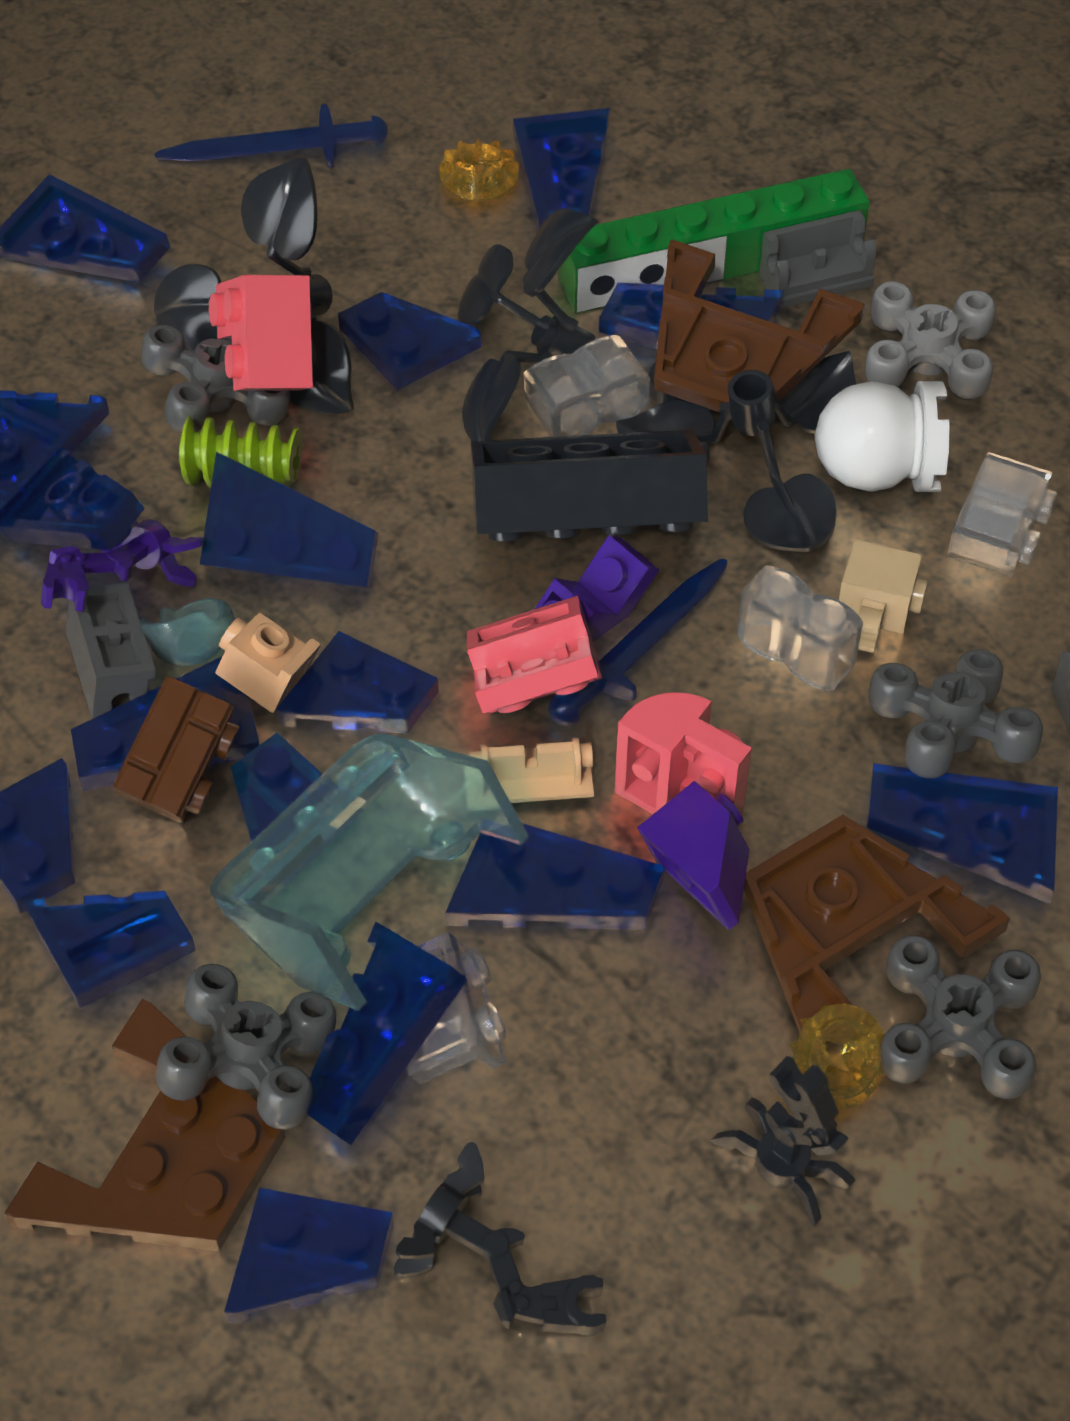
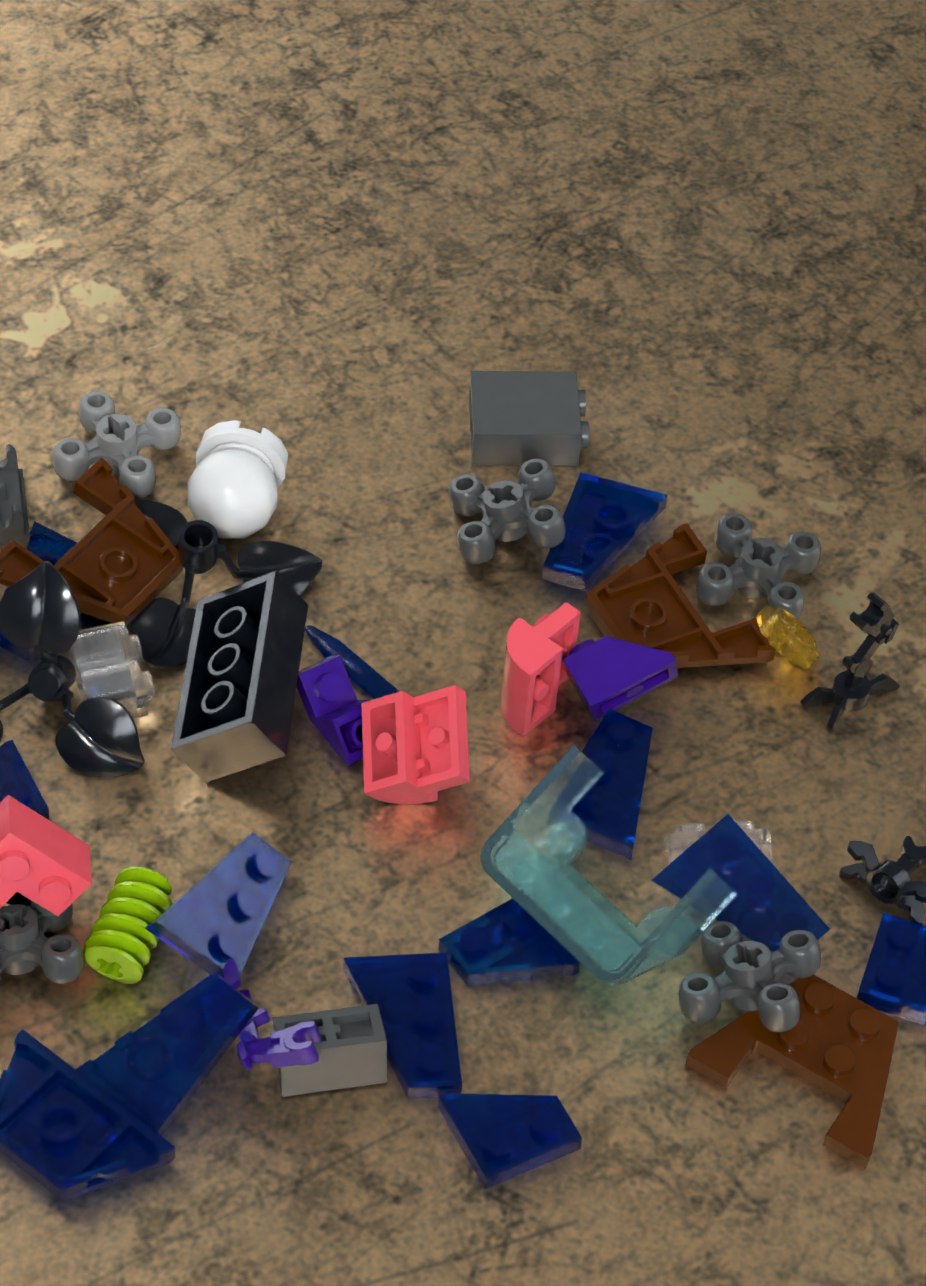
camera: 85 degrees left, 5 degrees down
clear blue wing [24,891,196,1009] -> none
reddish brown brick [112,676,240,824] -> none
clear light blue hair [140,597,235,667] -> none
light nougat brick [215,612,321,713] -> none
clear blue wing [276,631,439,733] -> none
light nougat hinge [468,737,594,806] -> none
clear brick [737,565,863,691] -> none
tan brick [836,539,928,653] -> none
clear brick [947,452,1058,578] -> none

